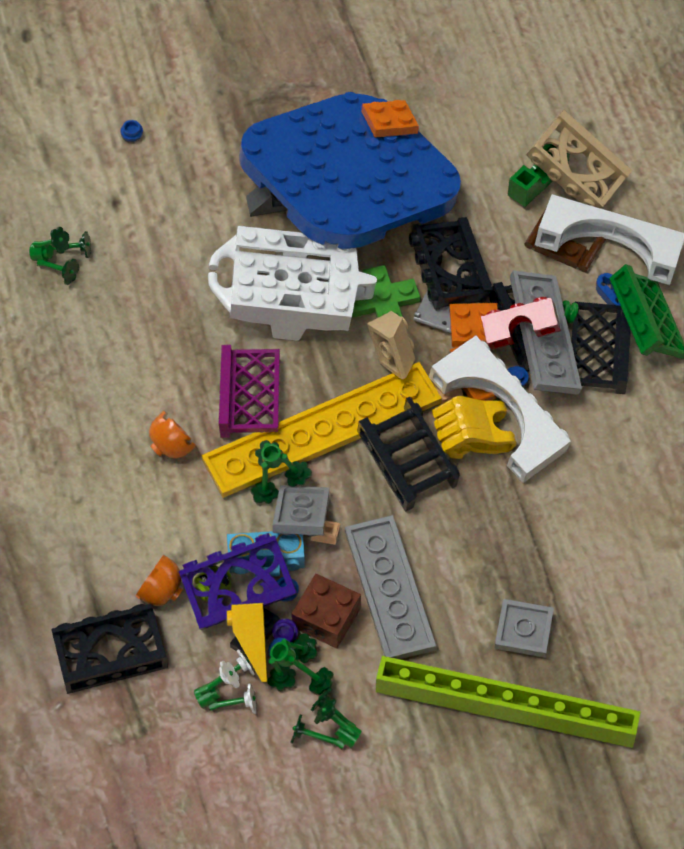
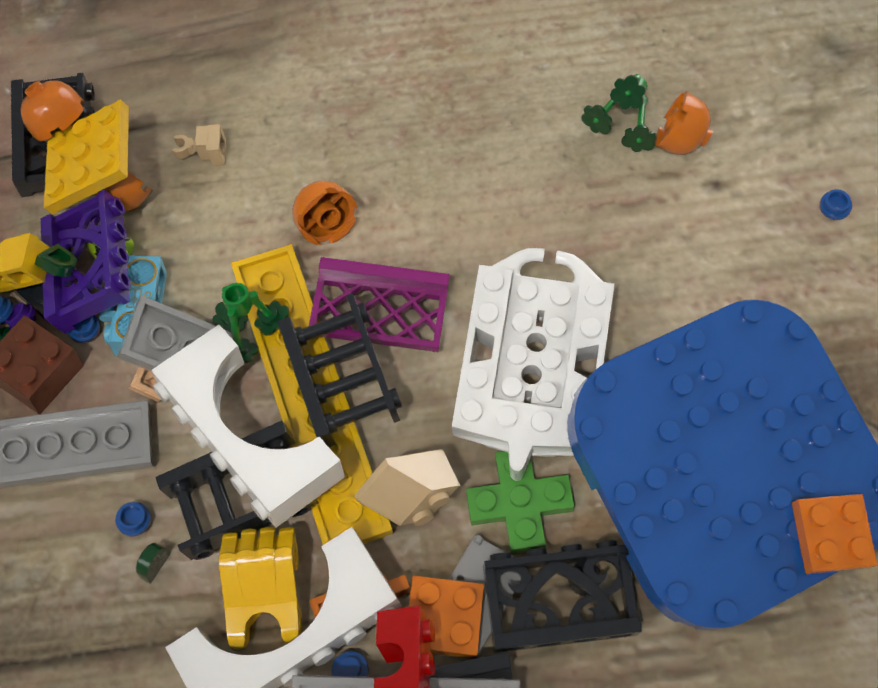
camera: 100 degrees right, 5 degrees up
none -> orange cylinder [20,81,84,141]
none -> dark green tile [35,244,77,277]
none -> yellow plate [44,99,129,215]
none -> blue plate [115,502,151,537]
none -> dark green tile [136,542,170,584]
none -> white arch [151,325,345,528]
none -> tan piece [172,124,226,166]
none -> black fence [277,293,402,448]
none -> orange cylinder [655,91,713,155]

